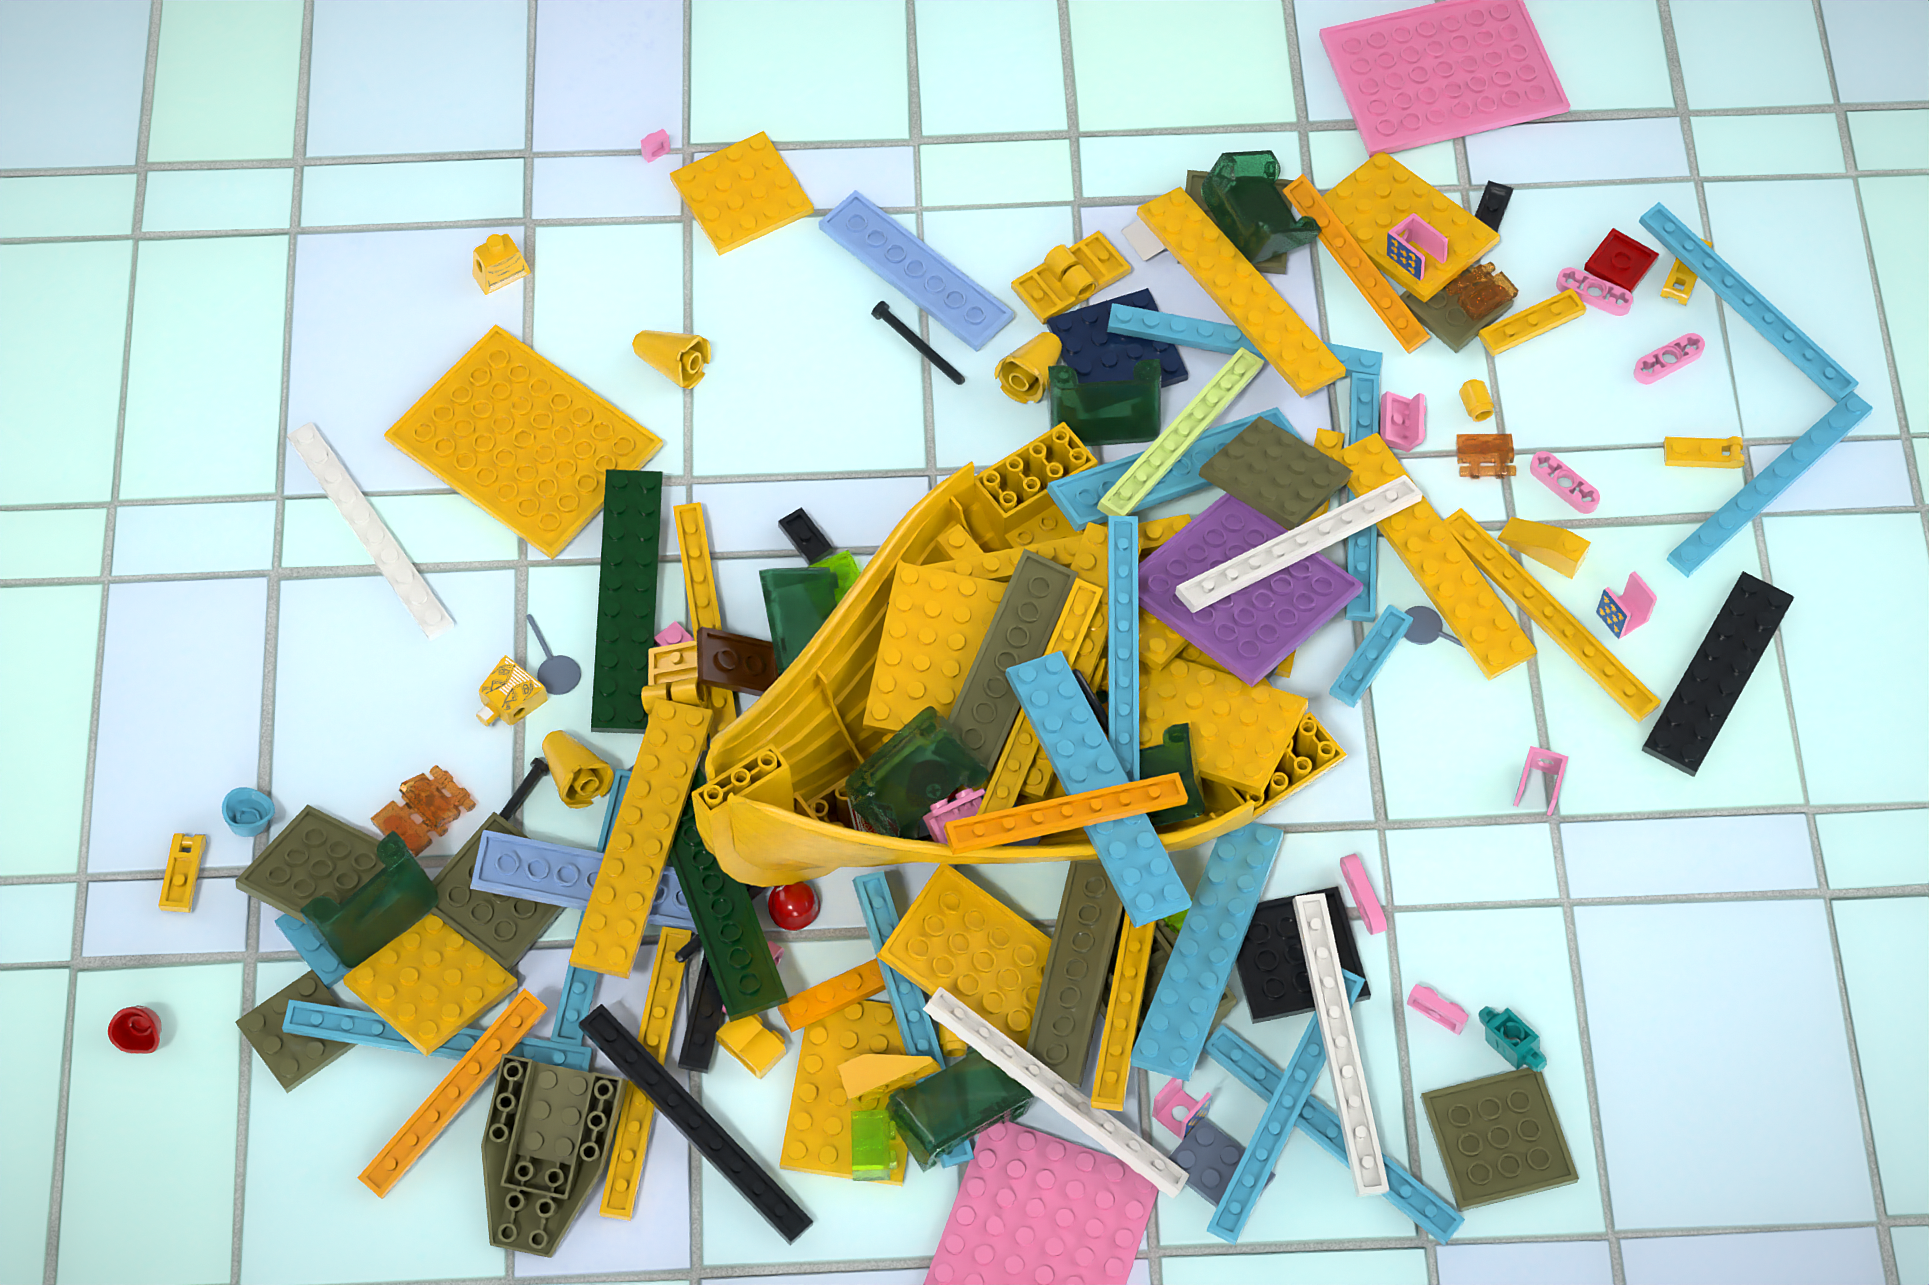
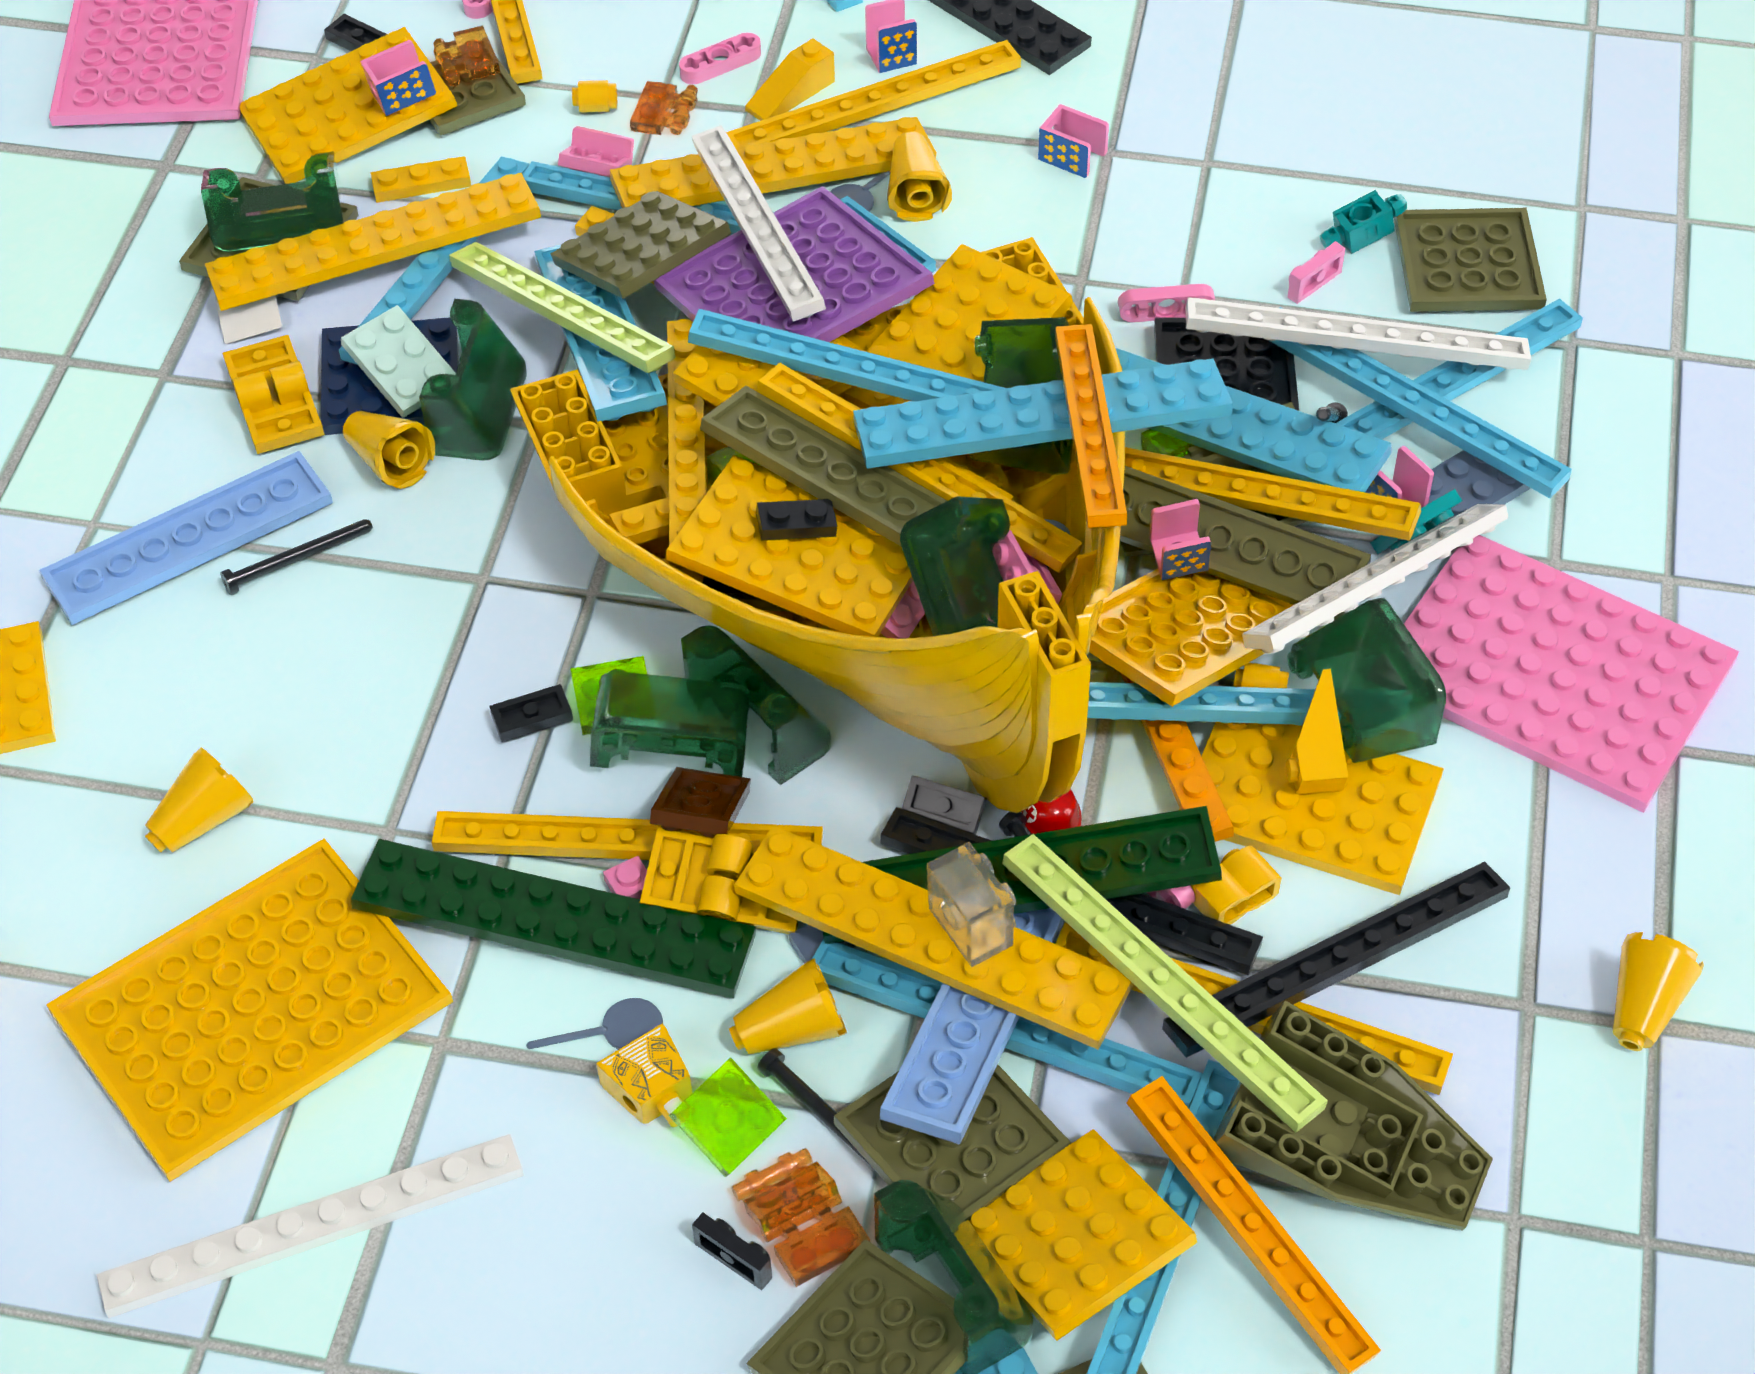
camera: 75 degrees left, 10 degrees down
clear neon green brick [851,1110,896,1181] -> none
light orange plate [1282,174,1431,354] -> none
none -> light aqua plate [341,305,459,418]
none -> yellow plate [370,156,471,203]
none -> clear neon green plate [668,1057,787,1177]
none -> black plate [692,1212,772,1291]
none -> black plate [756,499,838,541]
none -> yellow cone [887,132,952,222]
none -> clear brick [927,842,1016,968]
none -> yellowish green plate [1002,834,1328,1133]
none -> bright pink piece [1149,499,1211,580]
none -> black bar [1316,402,1348,423]
none -> teal plate [1370,489,1463,555]

